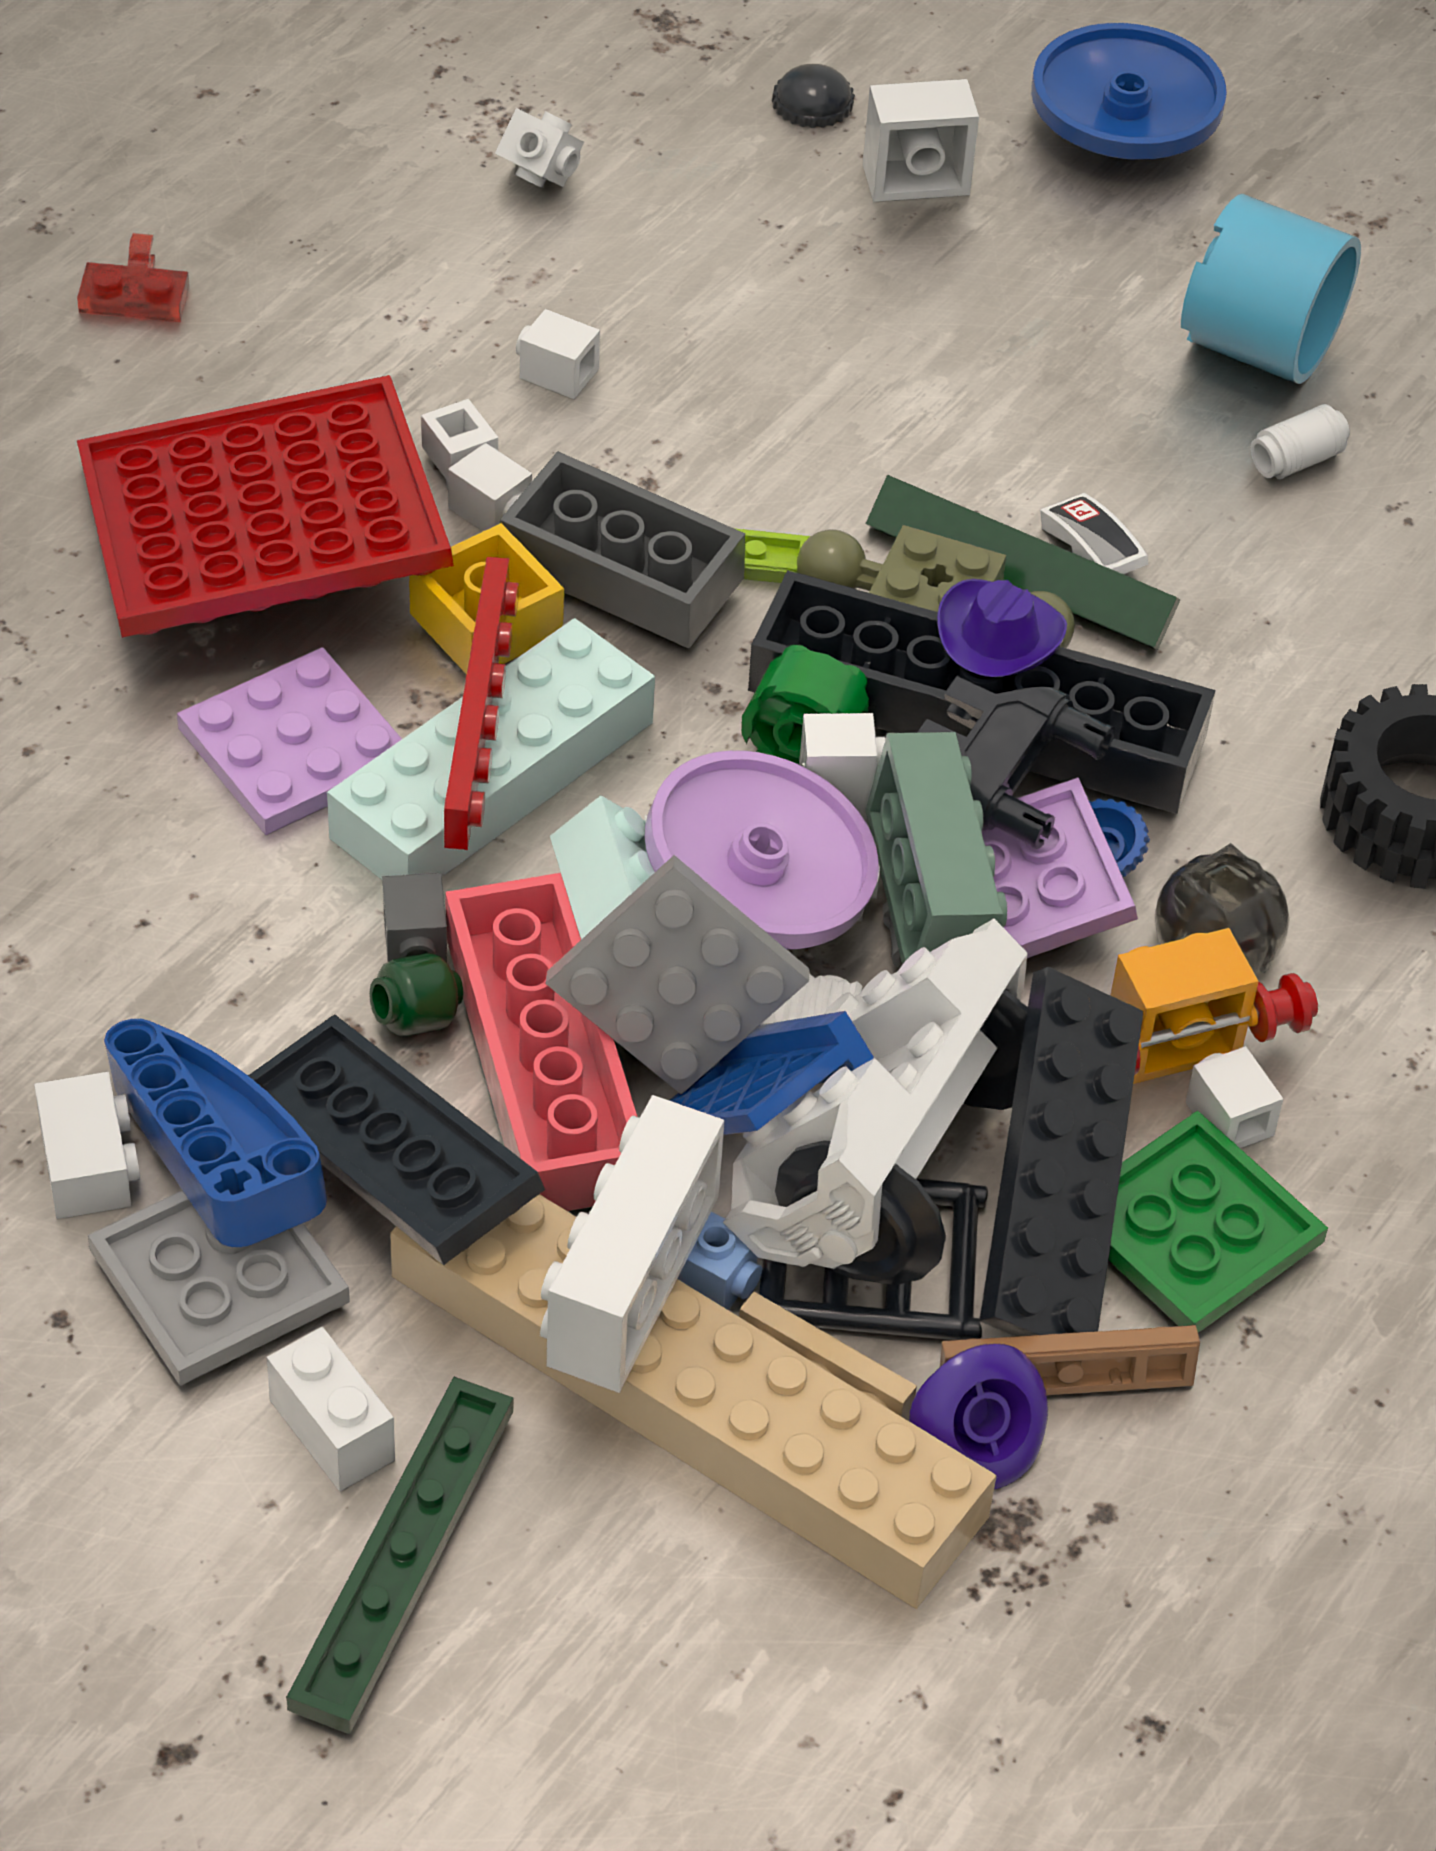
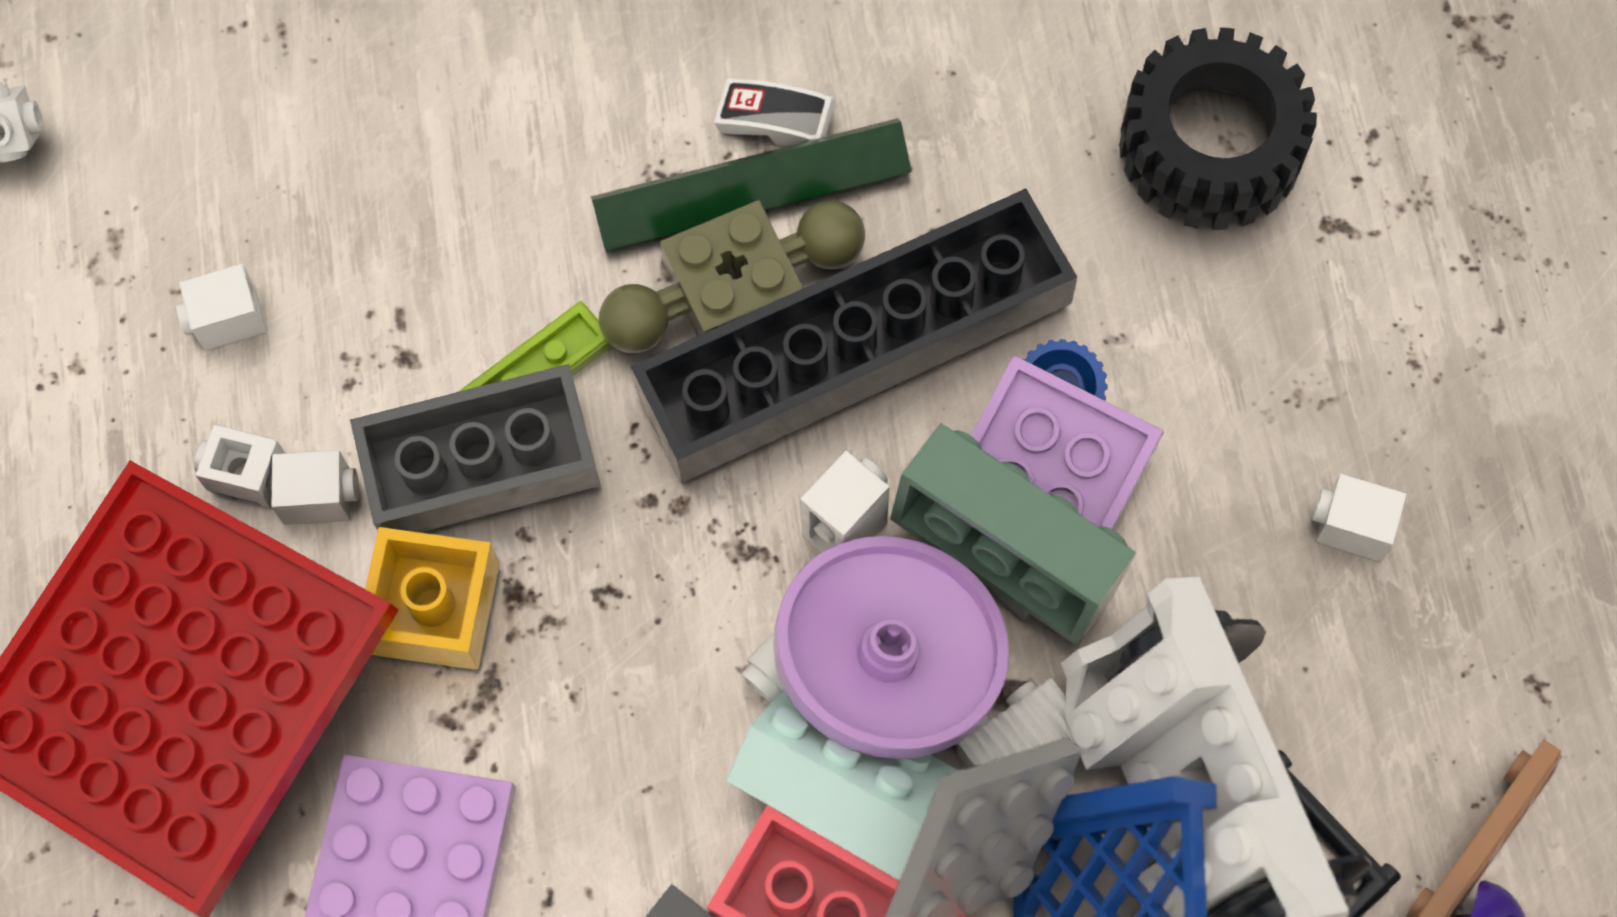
camera: 40 degrees left, 20 degrees up
light aqua brick [327,618,655,880] -> none
red plate [444,557,519,850] -> none
green brick [741,645,869,765] -> none
black connector [917,676,1116,849] -> none
dark purple hat [937,579,1067,677] -> none
black plate [979,967,1143,1337] -> none
green plate [1108,1110,1328,1333] -> none
light orange brick [1110,928,1318,1084] -> none
clear smoke piece [1154,843,1290,974] -> none

